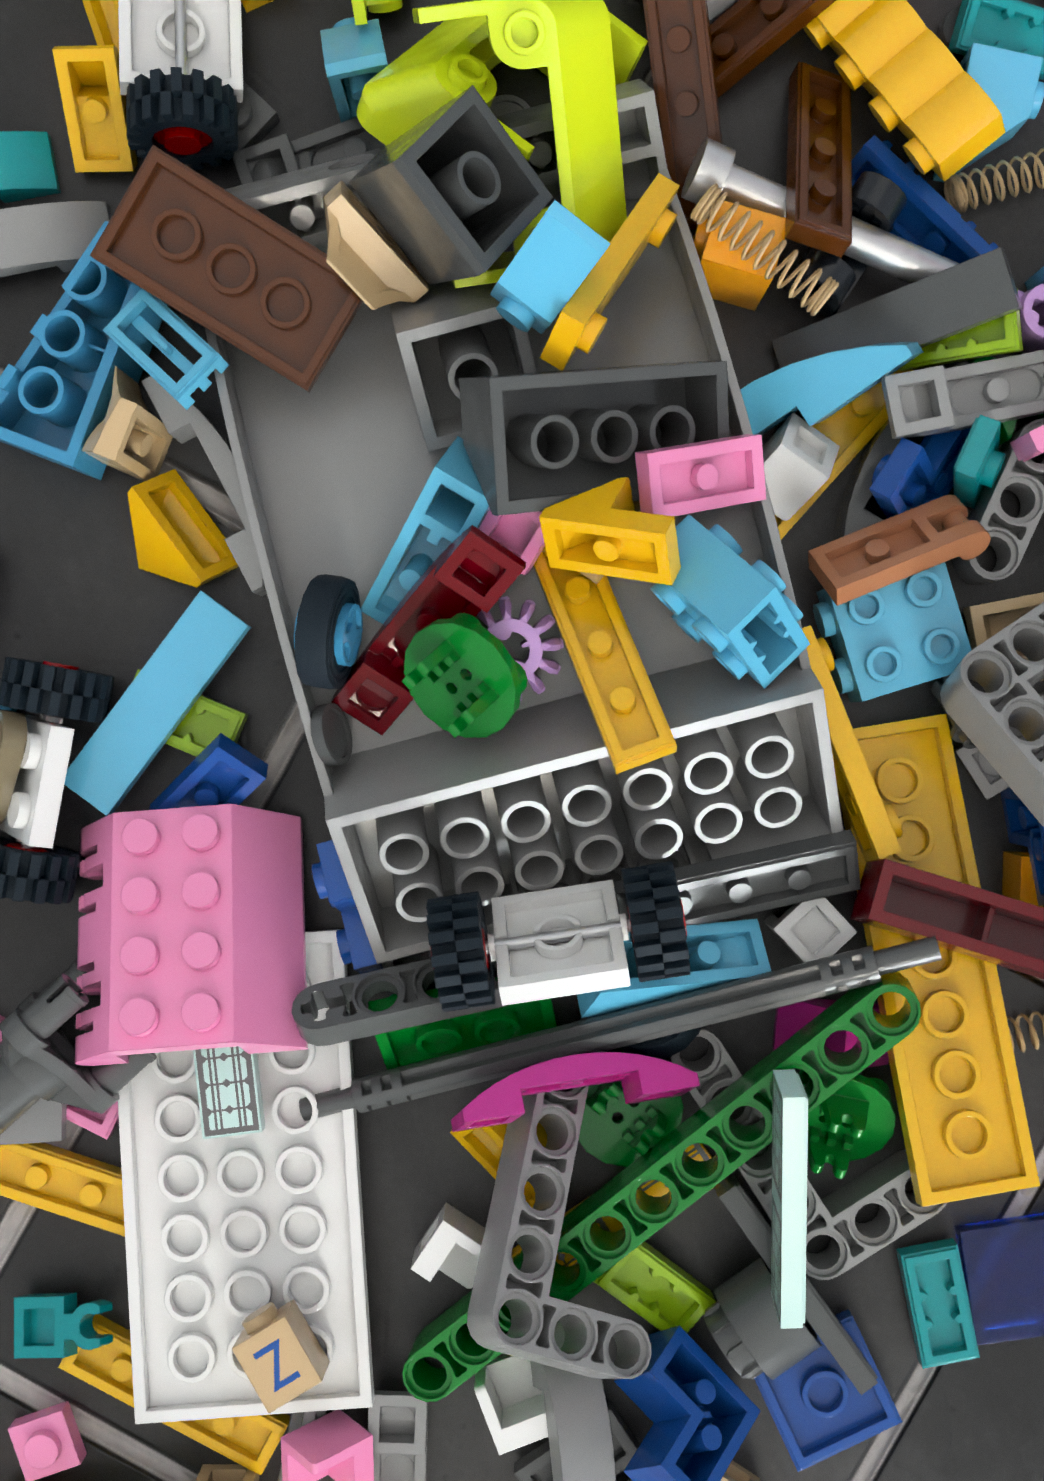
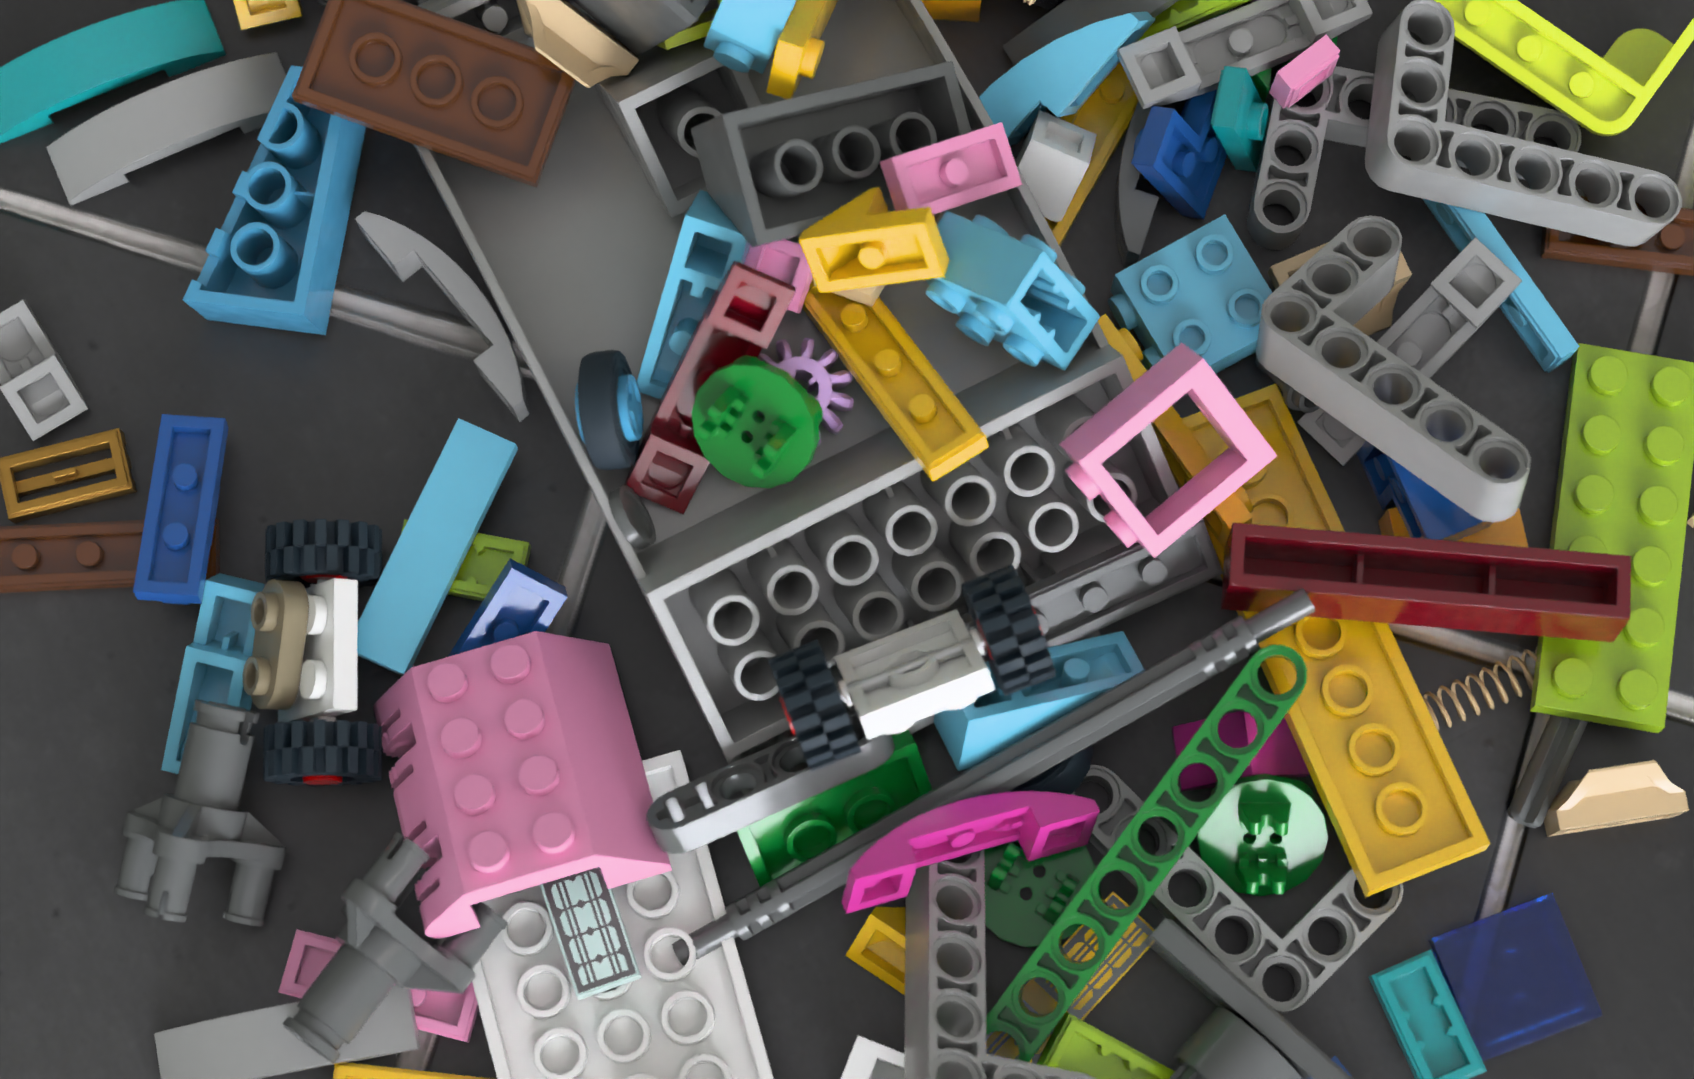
camera: 15 degrees left, 10 degrees down
tan slope [81,366,173,481] -> none
medium azure tile [103,289,229,410] -> none
yellow slope [127,469,239,588] -> none
blue plate [312,840,383,974] -> none
white panel [764,897,857,963] -> none
light aqua tile [771,1069,808,1329] -> none
nougat plate [808,494,991,606] -> none
none -> bright pink window [1059,342,1277,558]

